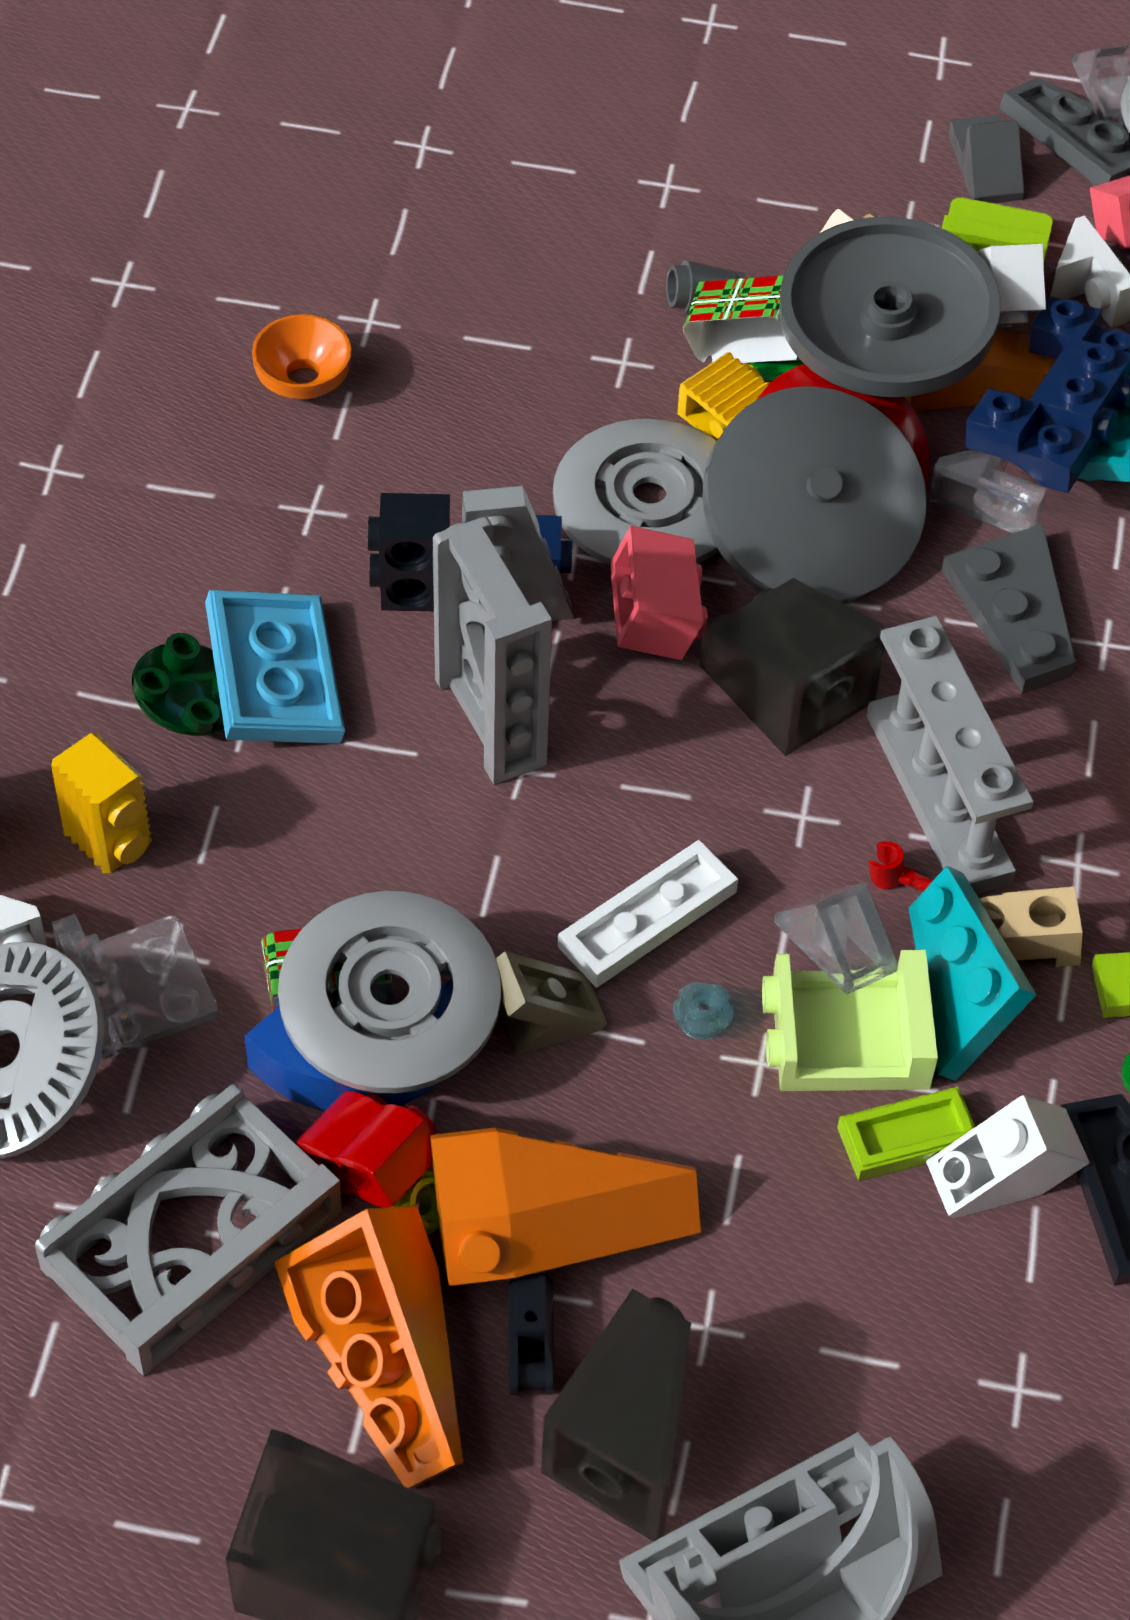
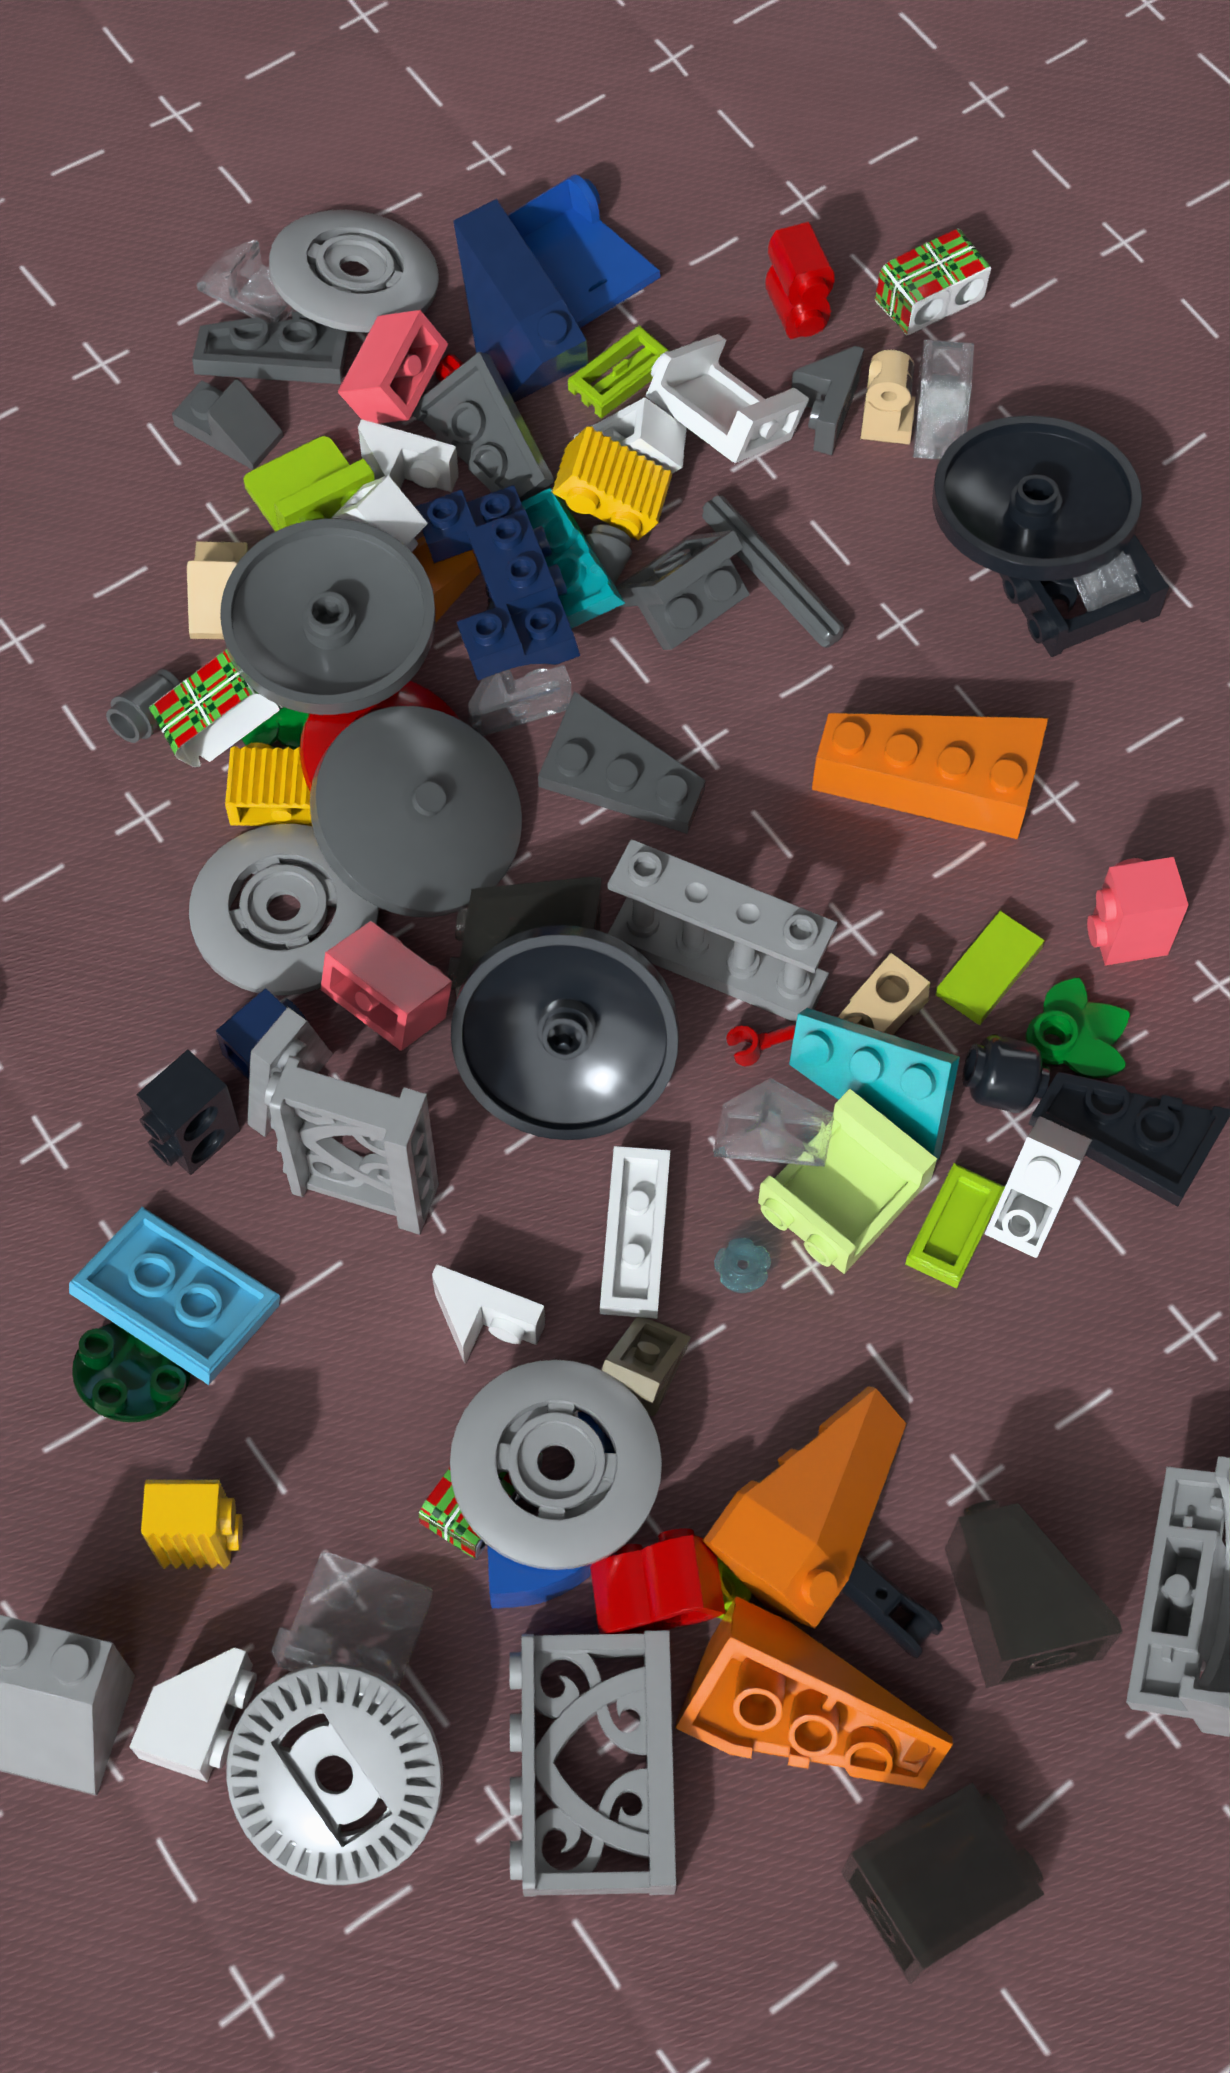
camera: 45 degrees left, 10 degrees up
none -> white slope [432,1264,545,1364]
none -> black dish [451,925,679,1140]
none -> black head [962,1034,1050,1113]

